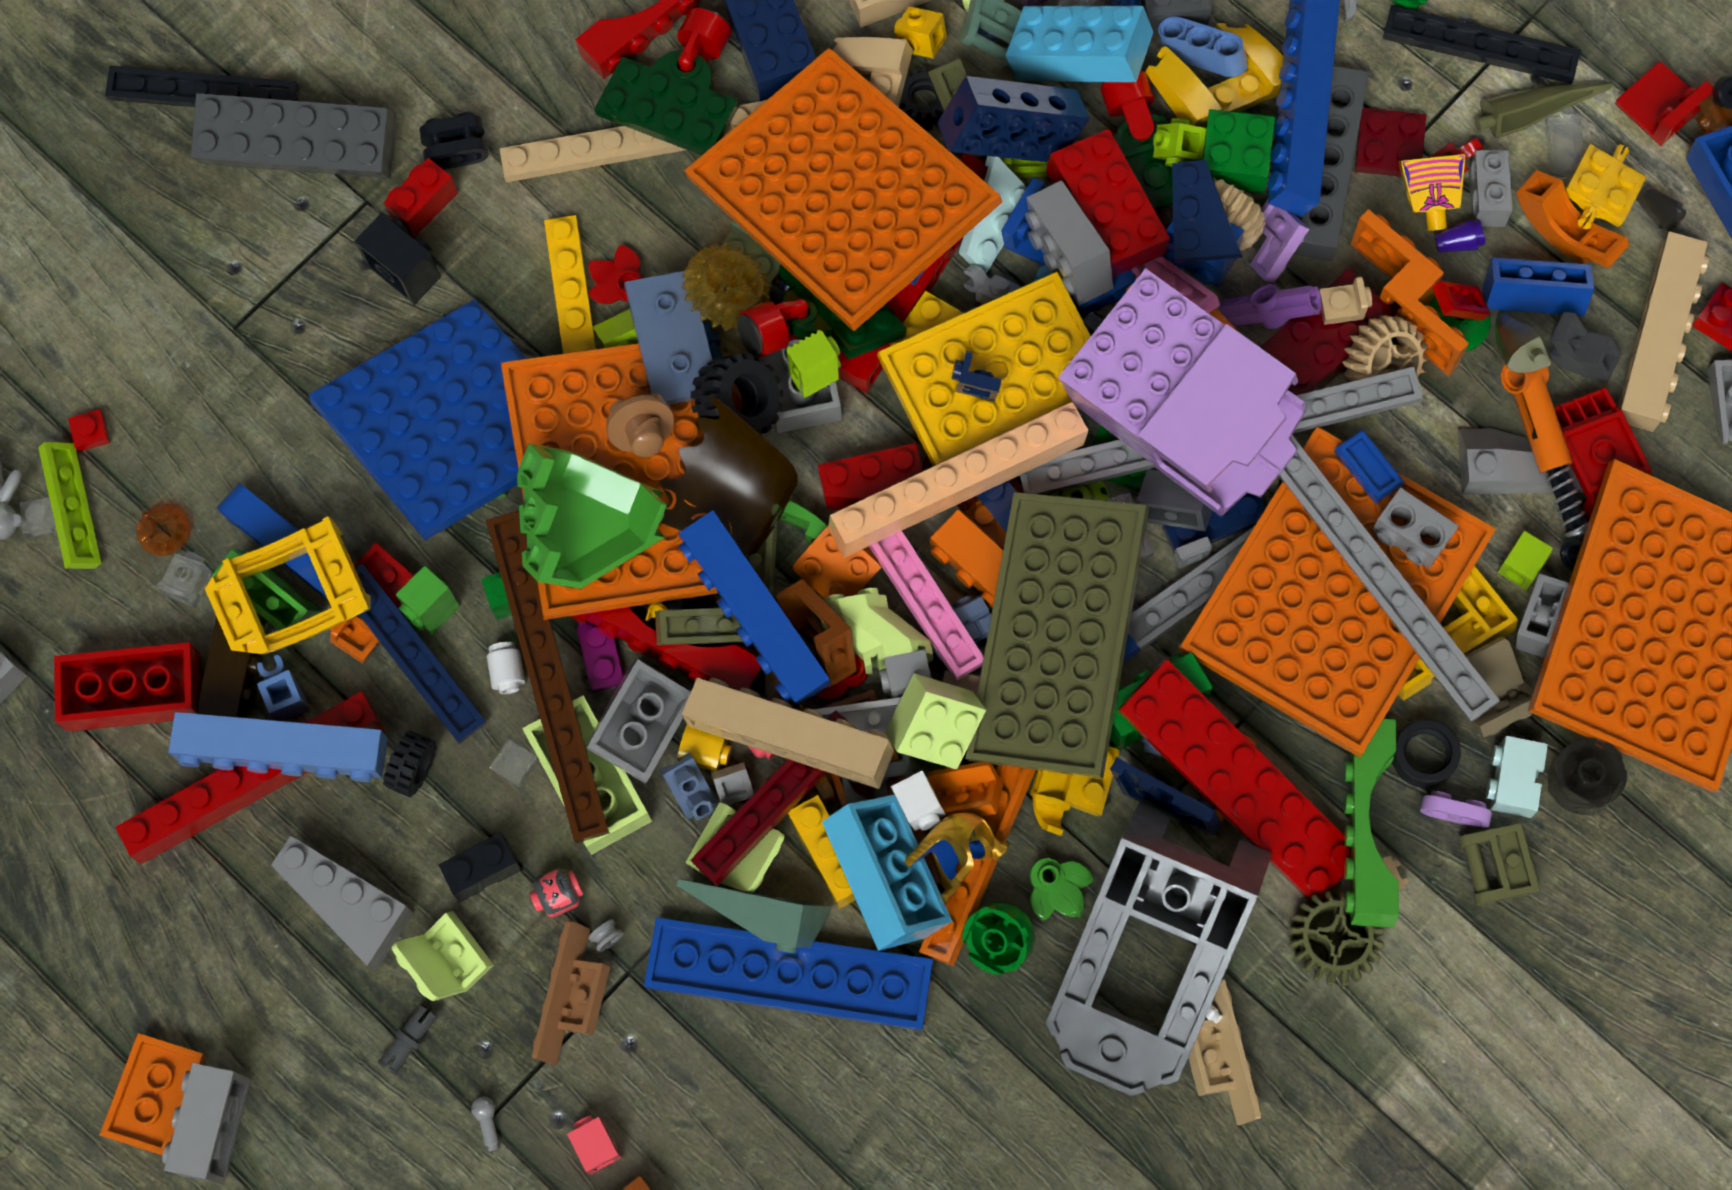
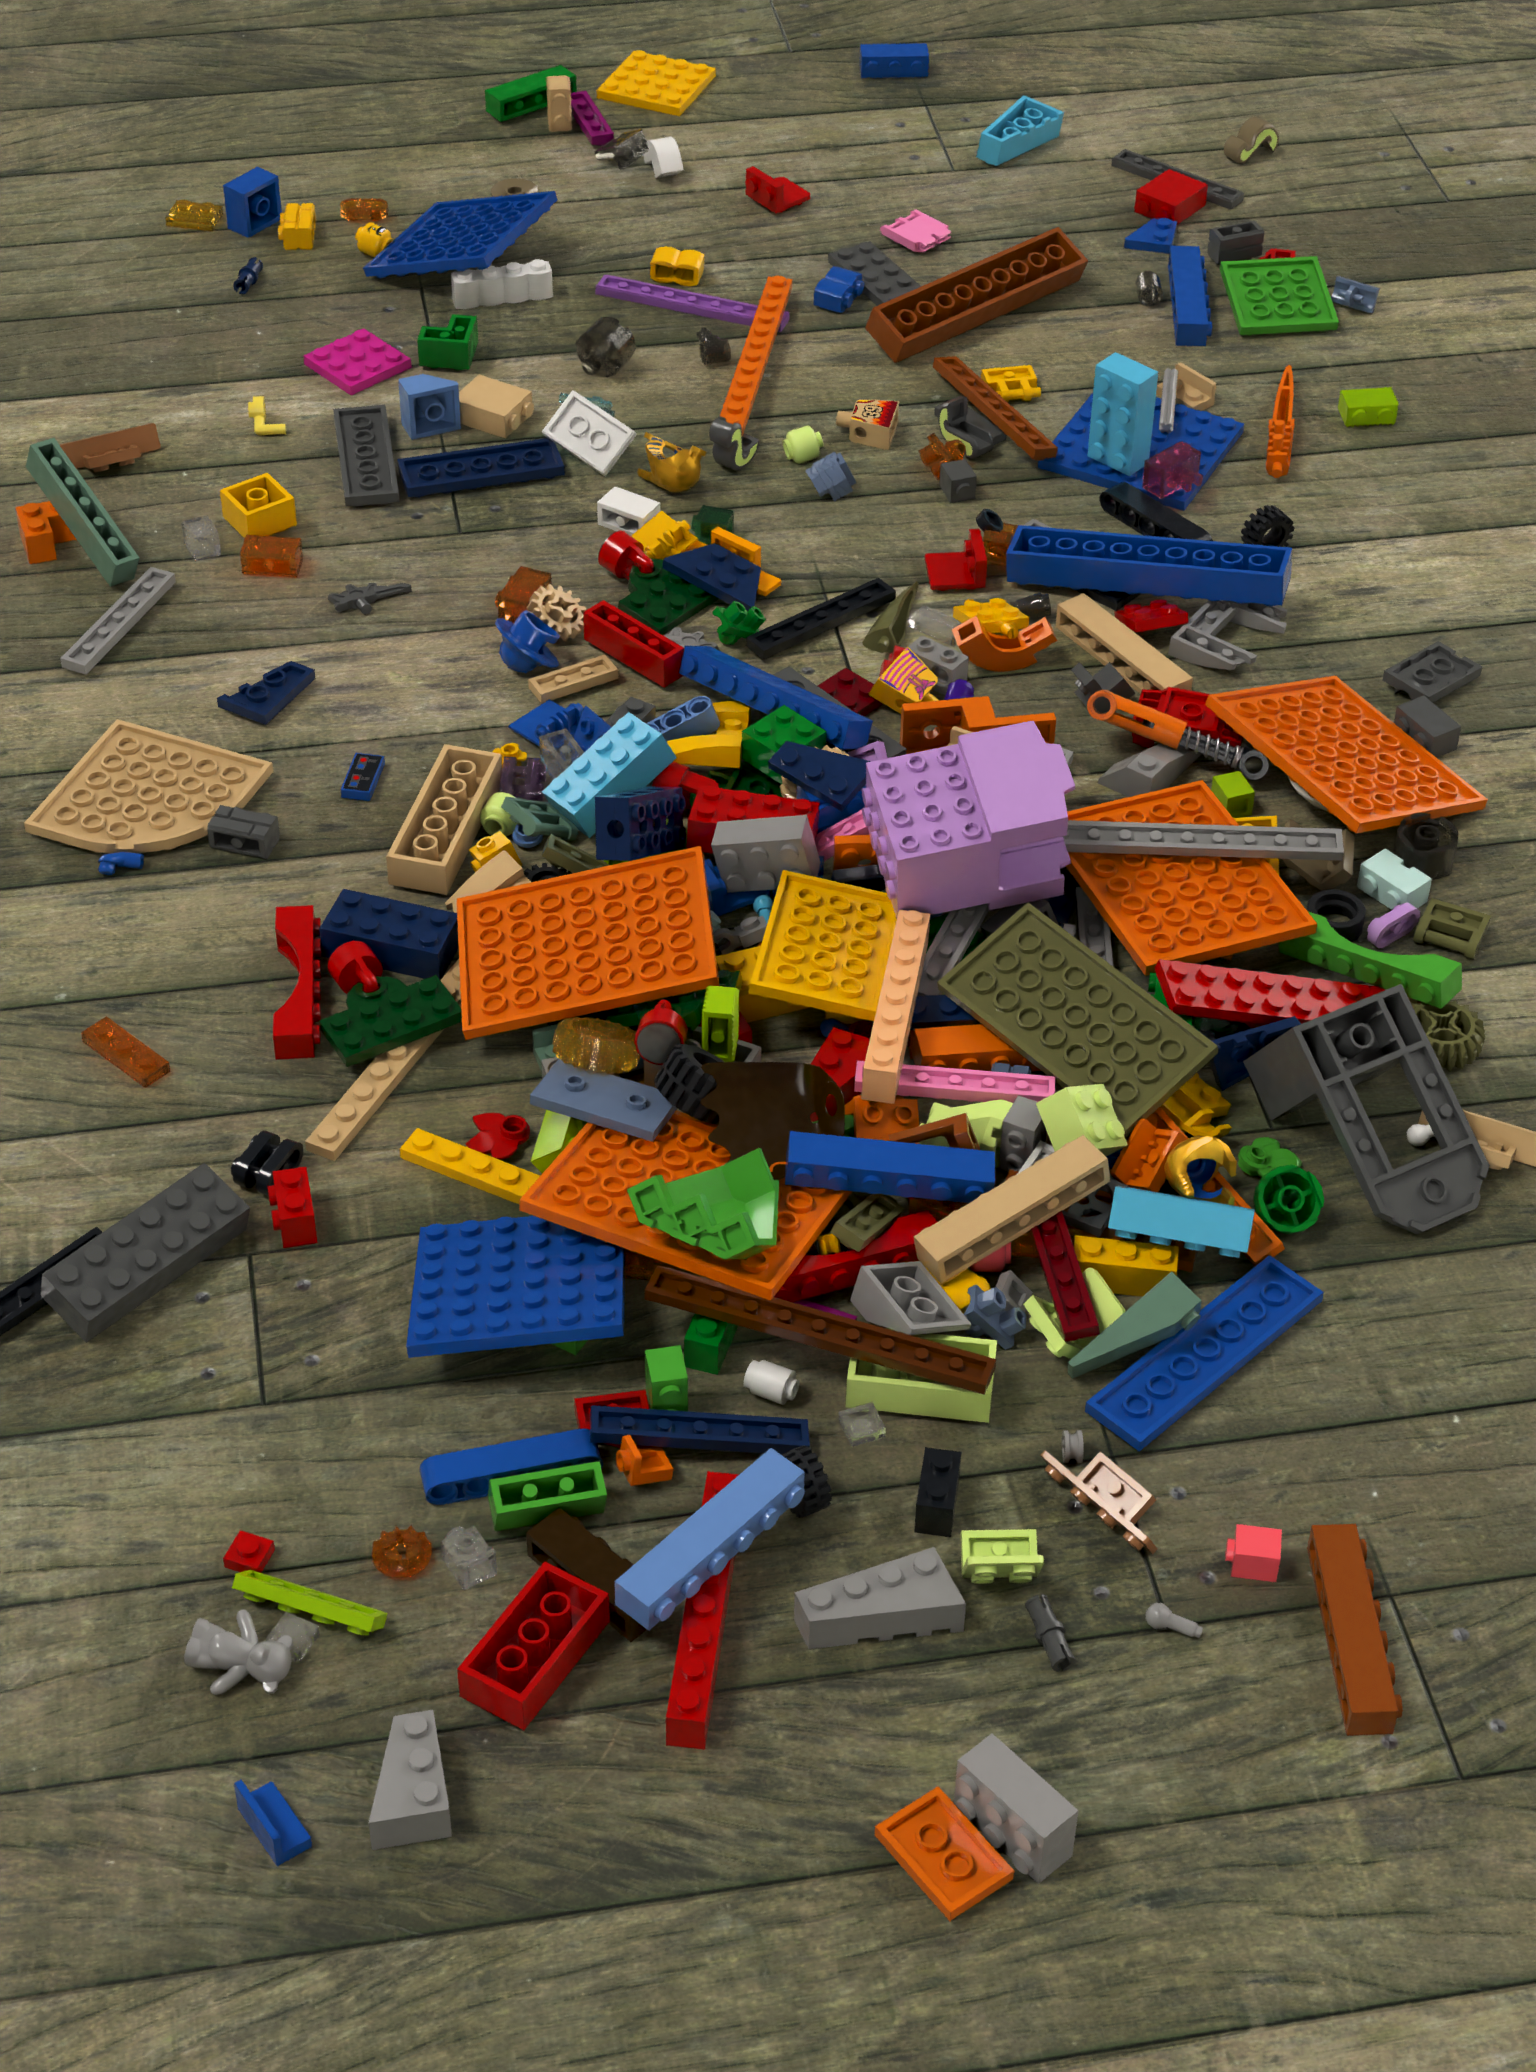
camera: 60 degrees left, 30 degrees down
yellow wedge [205,516,371,654] -> none
medium blue brick [257,655,310,721] -> none
black brick [355,213,441,305] -> none
head [529,867,584,918] -> none
medium nougat plate [606,393,674,457] -> none
white brick [891,771,946,831] -> none
dark blue bracket [951,351,1002,401] -> none
lime brick [1153,118,1207,167] -> none
blue tile [1334,430,1405,505] -> none
light grey brick [1372,487,1459,569] -> none
red plate [1432,281,1490,321] -> none
blue brick [1483,257,1594,316] -> none
olive piece [1495,310,1552,373] -> none
light grey brick [1515,573,1569,658] -> none

